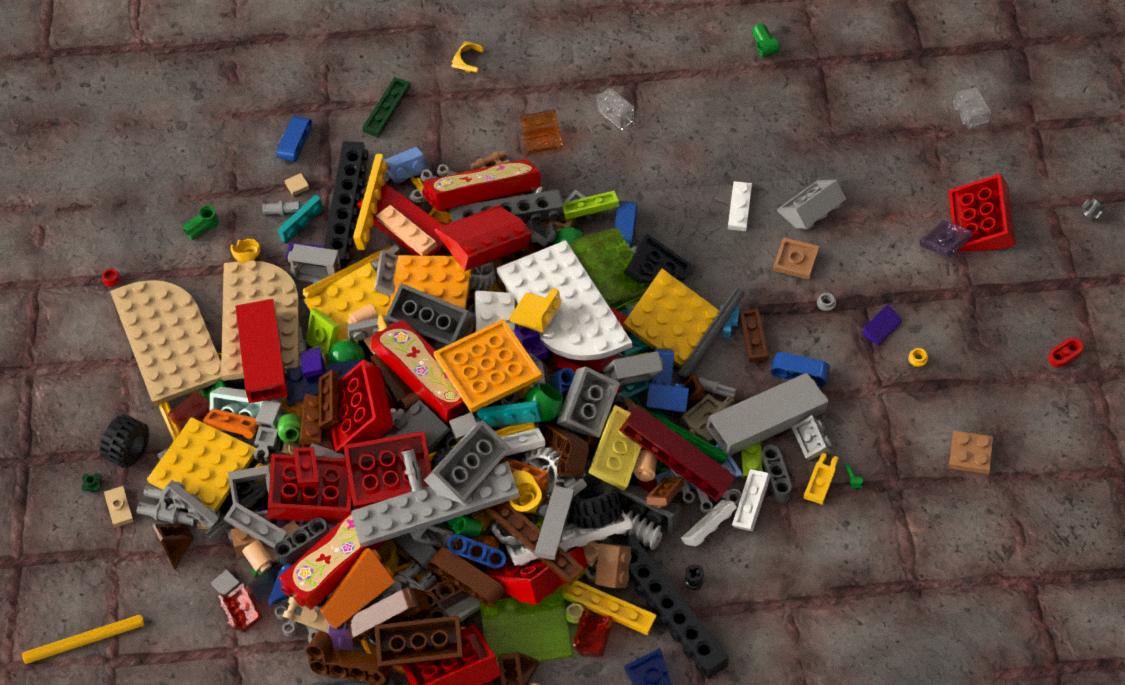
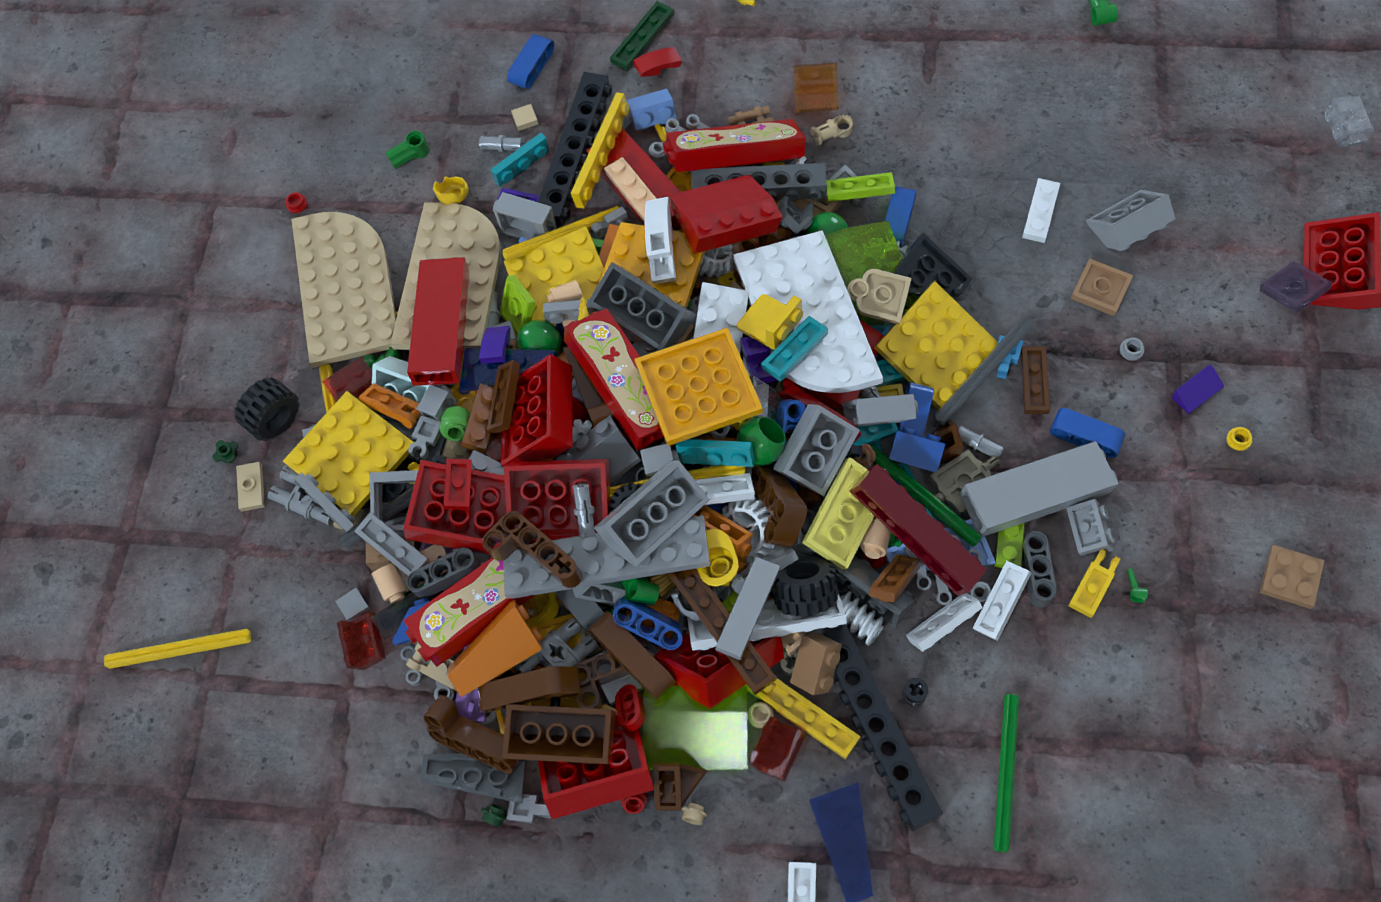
camera: 15 degrees right, 10 degrees up
reddish brown slope [152,524,194,570] -> none
light grey plate [374,250,398,297] -> none
clear brick [597,87,634,130] -> none
none -> reddish brown beam [482,511,583,588]
none -> red plate [615,684,646,731]
none -> red slope [633,47,682,77]
none -> white slope [645,197,677,285]
none -> teal plate [761,316,828,382]
none -> tan connector [810,114,853,146]
none -> tan plate [847,269,911,324]
none -> green axle [993,694,1019,853]

